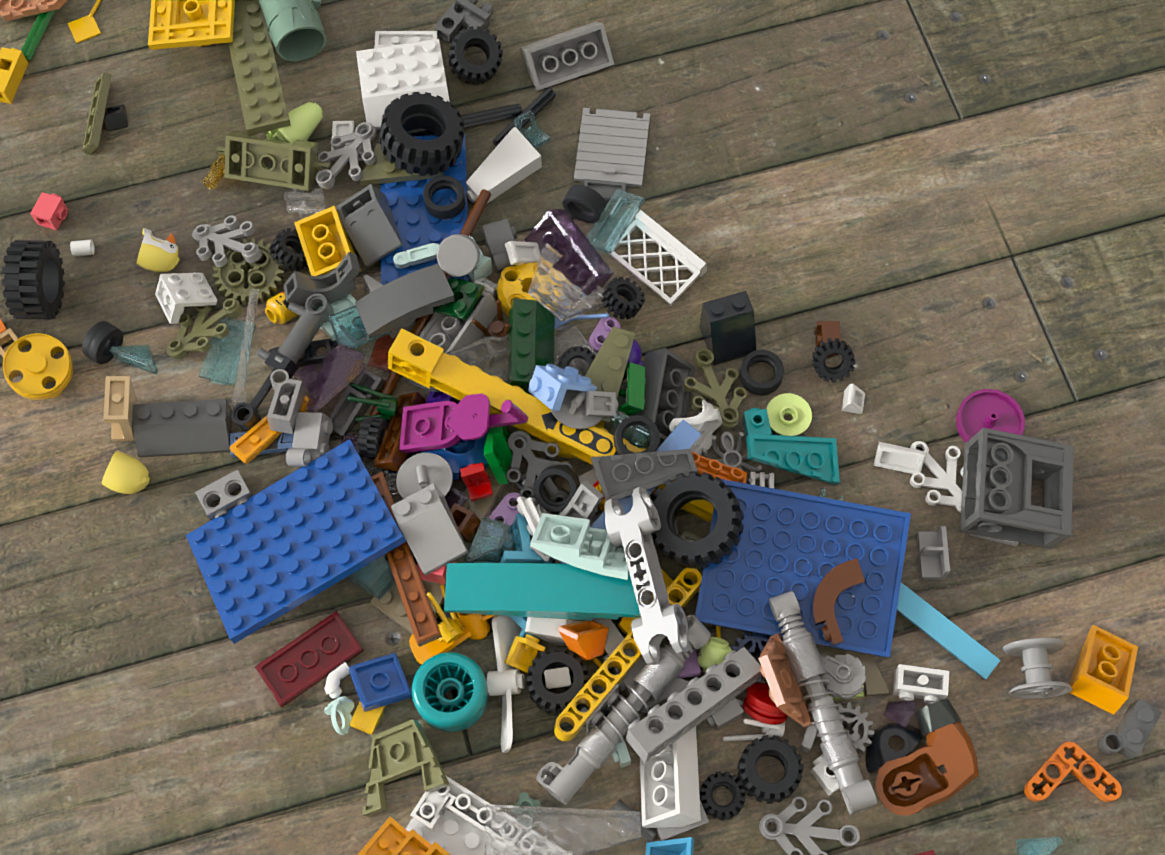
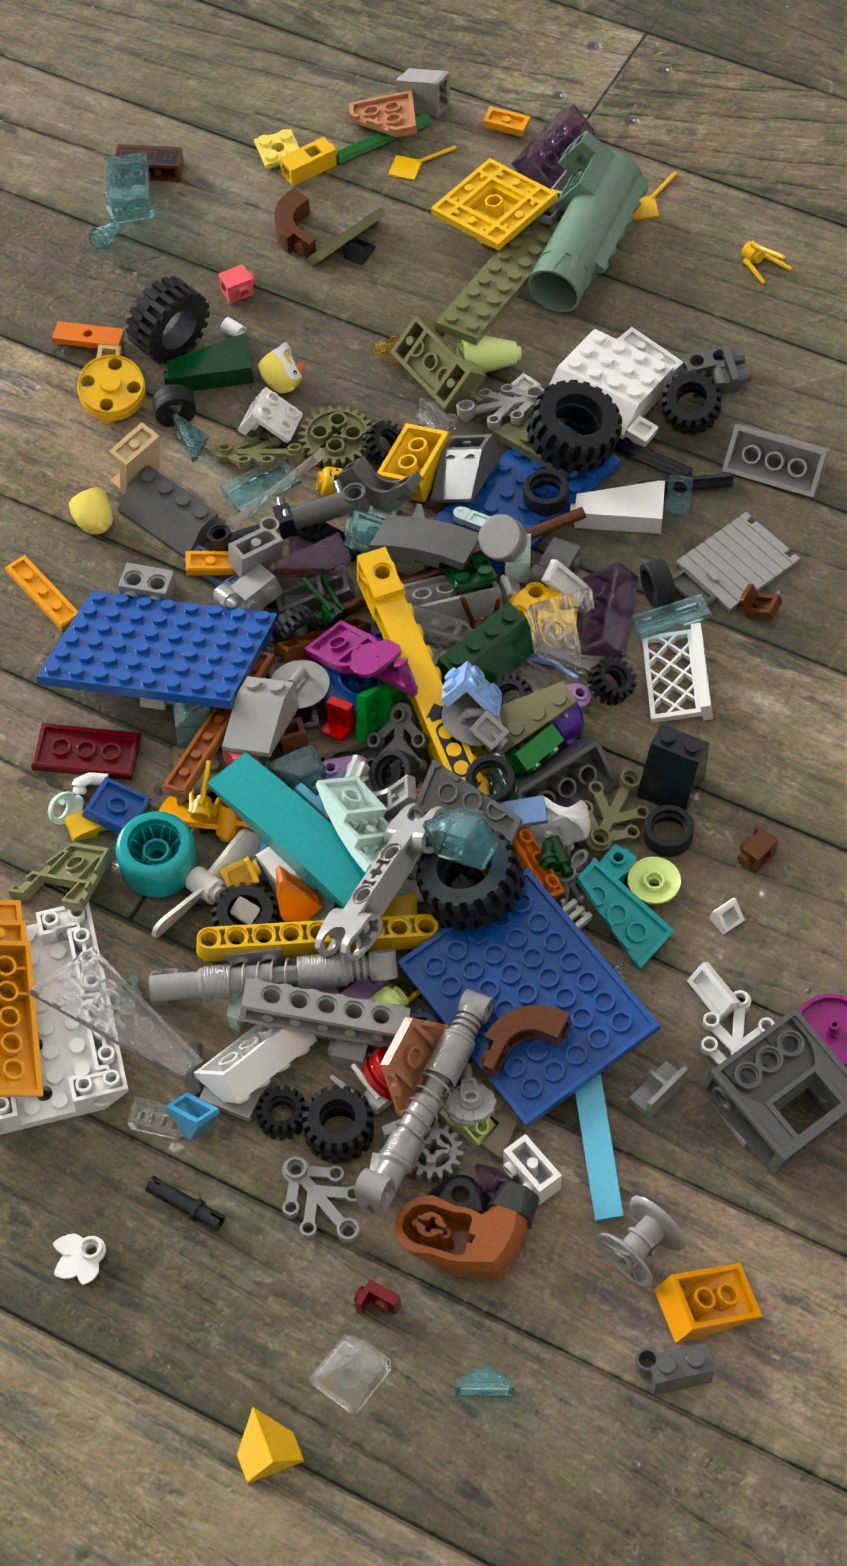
camera: 45 degrees right, 10 degrees down
light grey plant [192,215,262,267] -> none
black tyre [812,338,856,383] -> none
orange beam [1024,742,1122,802] -> none
none -> light orange tile [5,555,78,632]
none -> dark green slope [163,333,254,391]
none -> reddish brown arch [274,188,316,258]
none -> clear light blue slope [422,807,498,871]
none -> dark green plant [538,835,573,878]
none -> white tile [625,415,659,447]
none -> reddish brown bracket [739,584,783,620]

